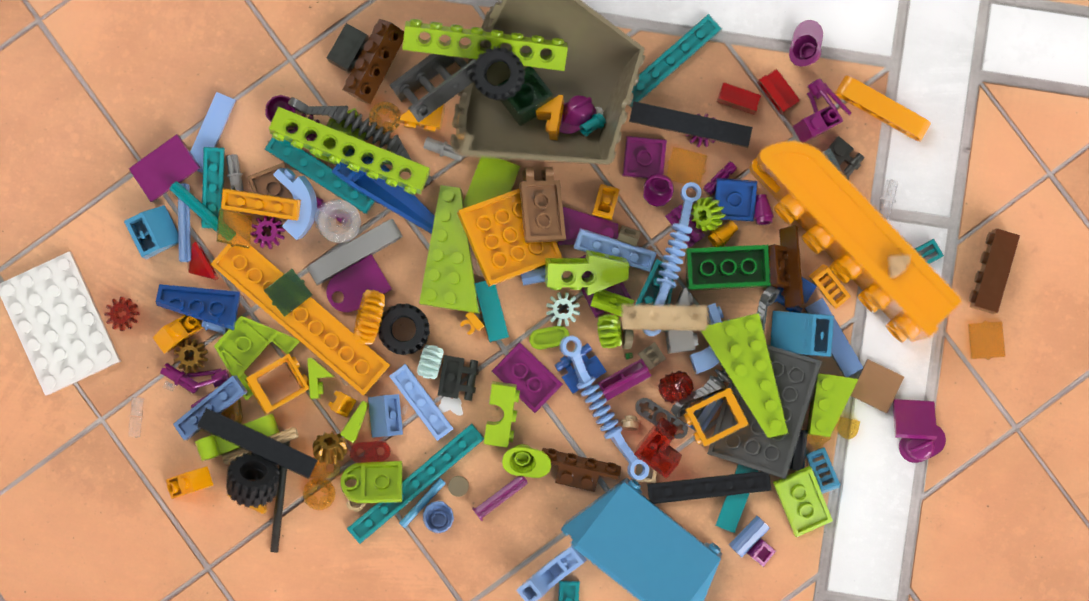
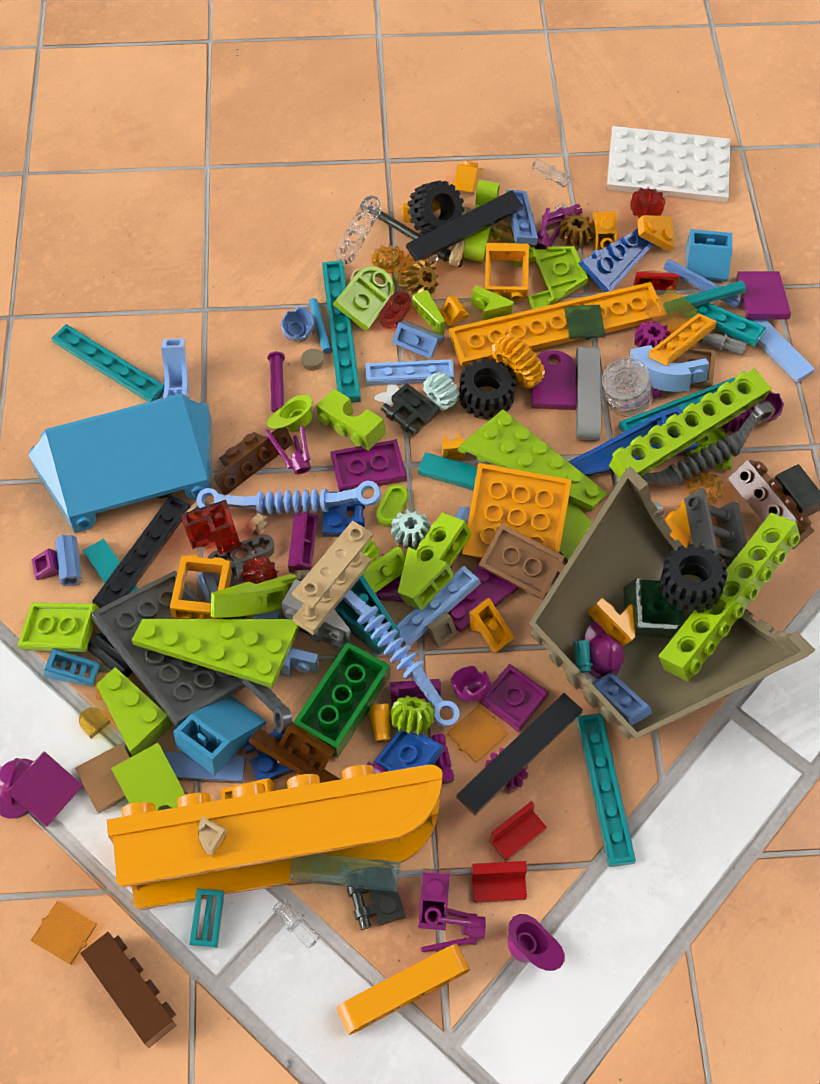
camera: 125 degrees right, 25 degrees down
none -> lime tile [111,743,185,811]
none -> lime slope [211,574,298,618]
none -> magenta plant [265,426,311,475]
none -> clear beam [335,196,381,265]
none -> medium blue tile [592,672,653,726]
none -> light orange wing [637,215,675,252]

